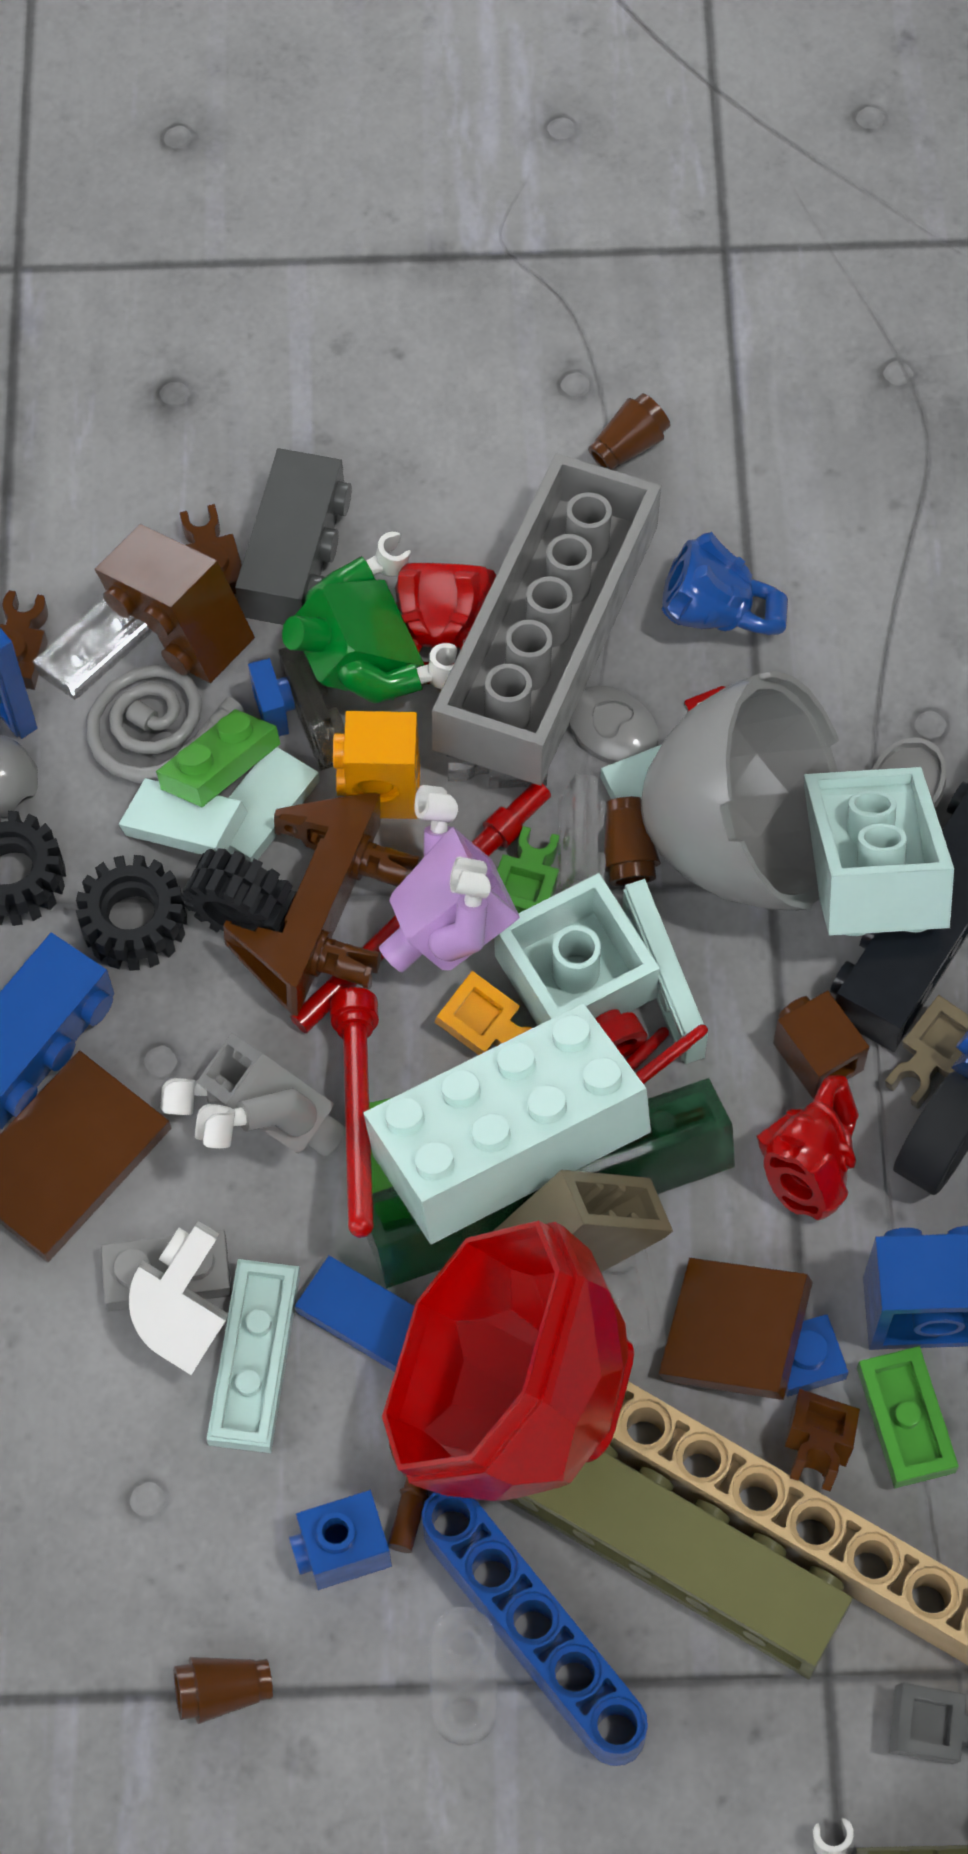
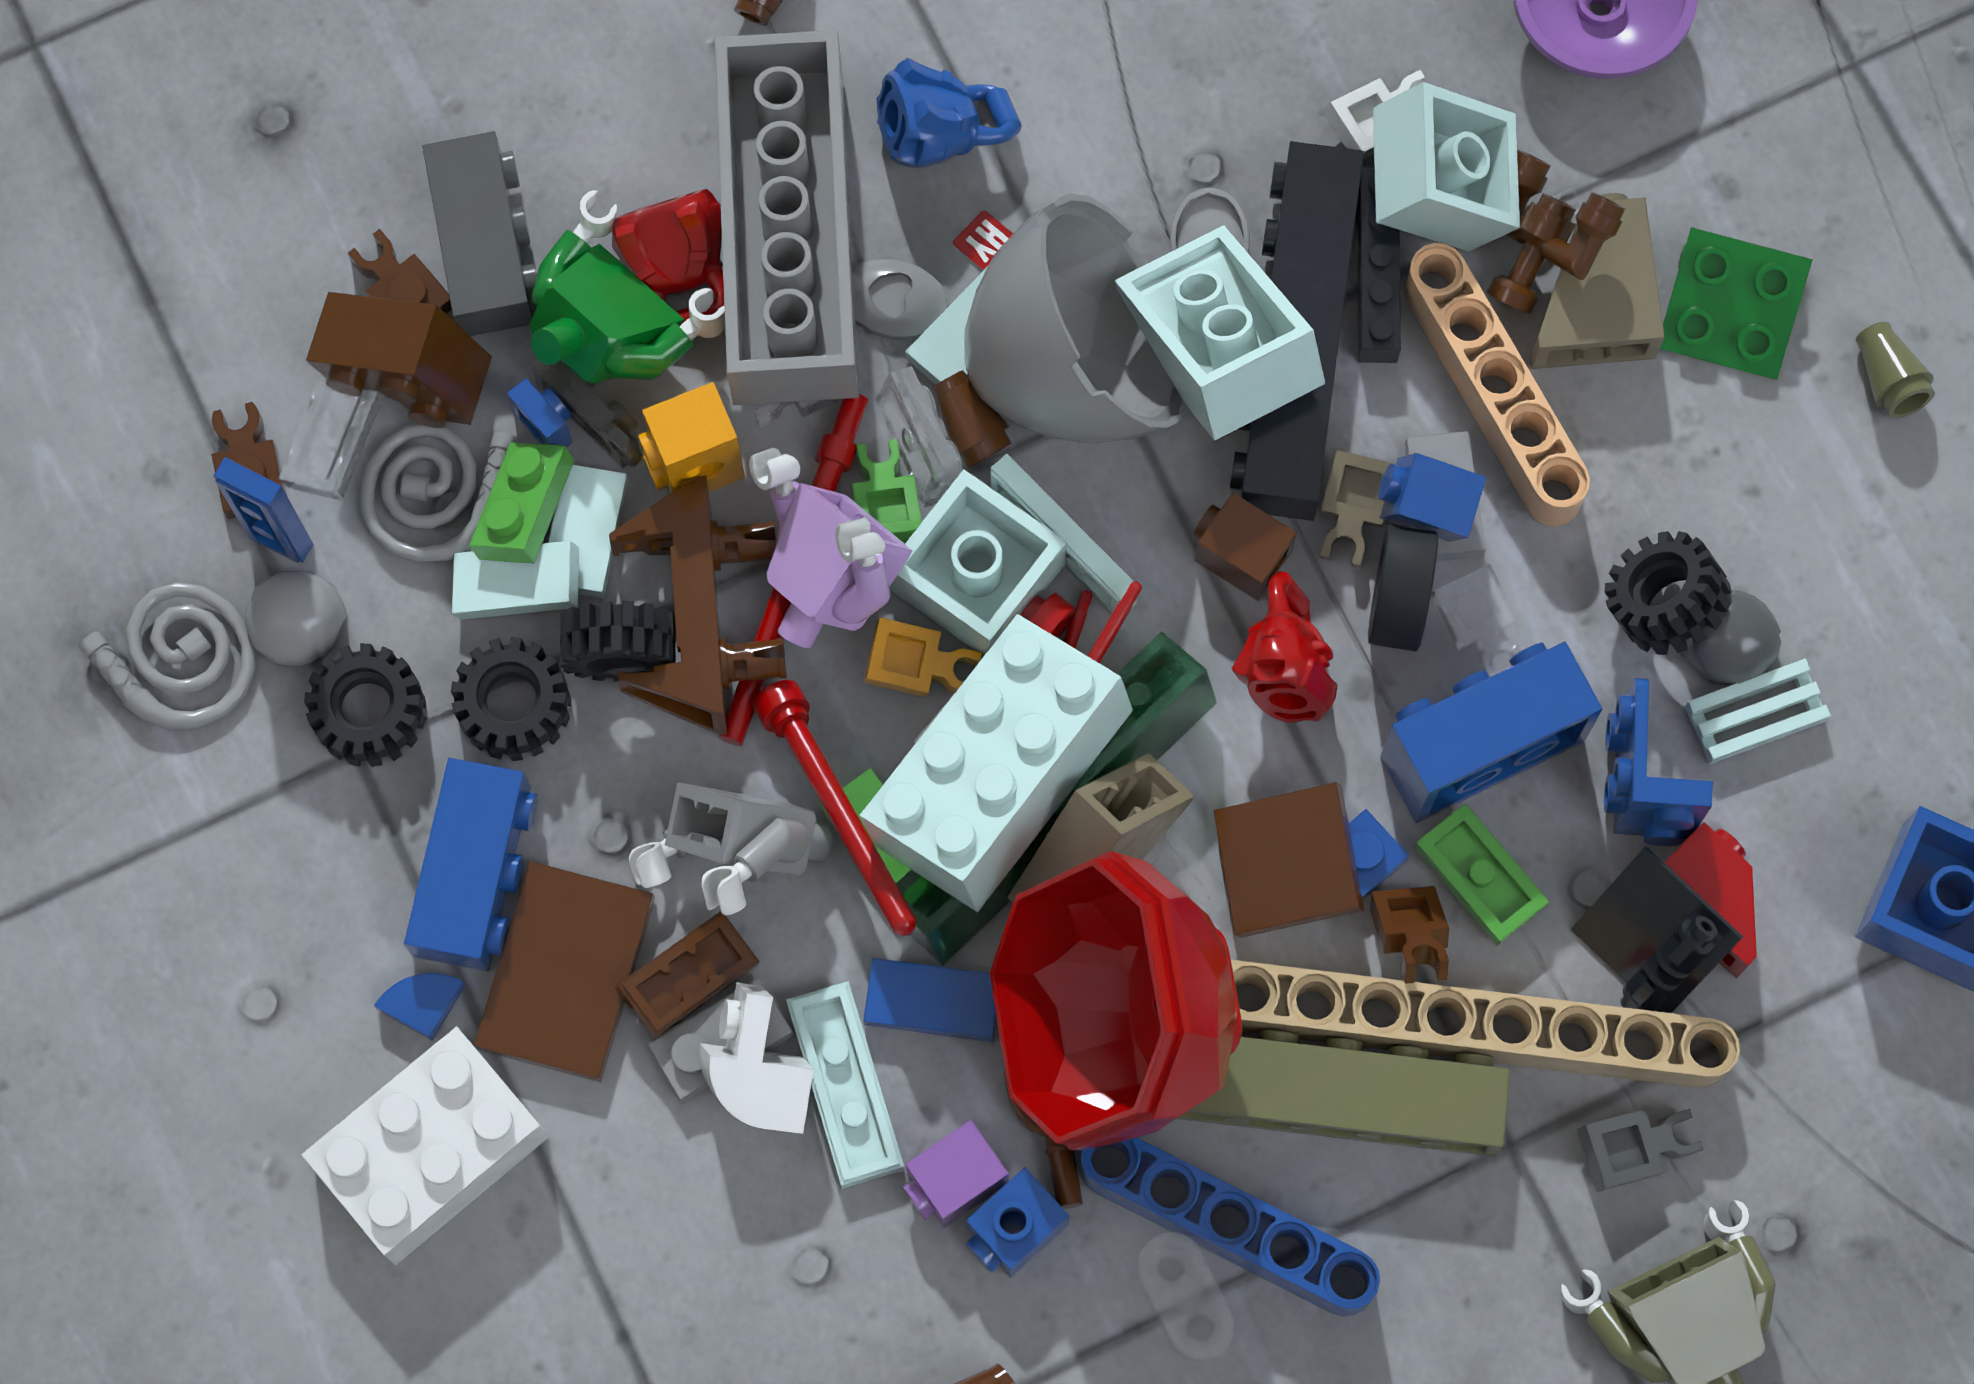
camera: 25 degrees left, 10 degrees up
none -> reddish brown plate [615,911,760,1041]
none -> medium lavender brick [903,1120,1009,1227]

